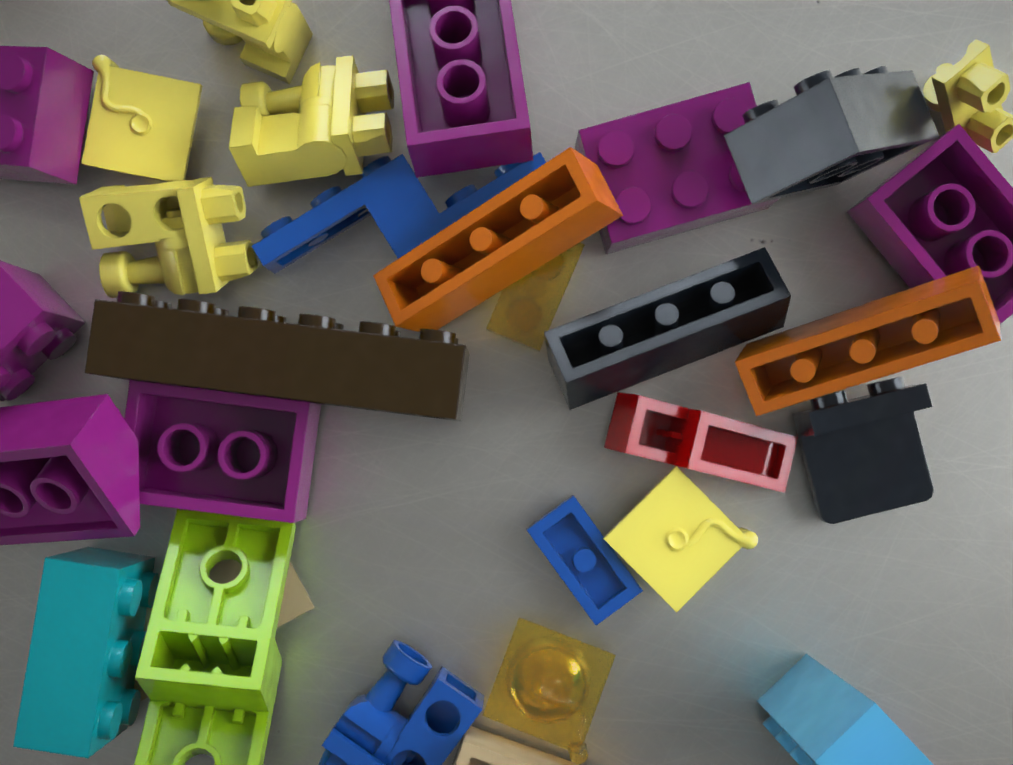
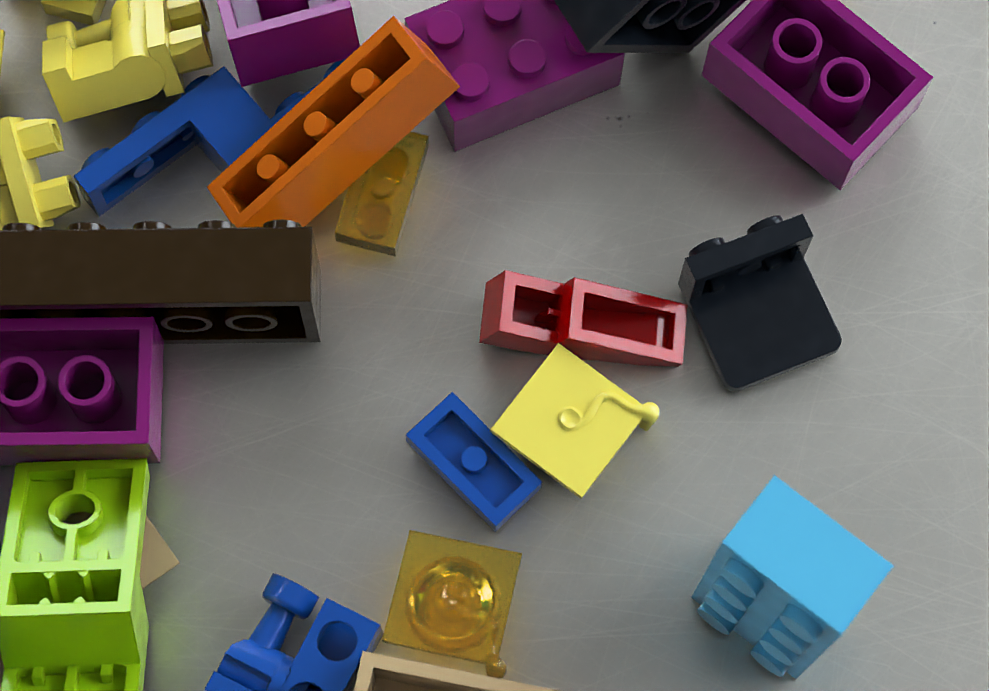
camera: 10 degrees left, 15 degrees down
black brick [544,247,791,410] -> none
orange brick [735,265,1001,416] -> none

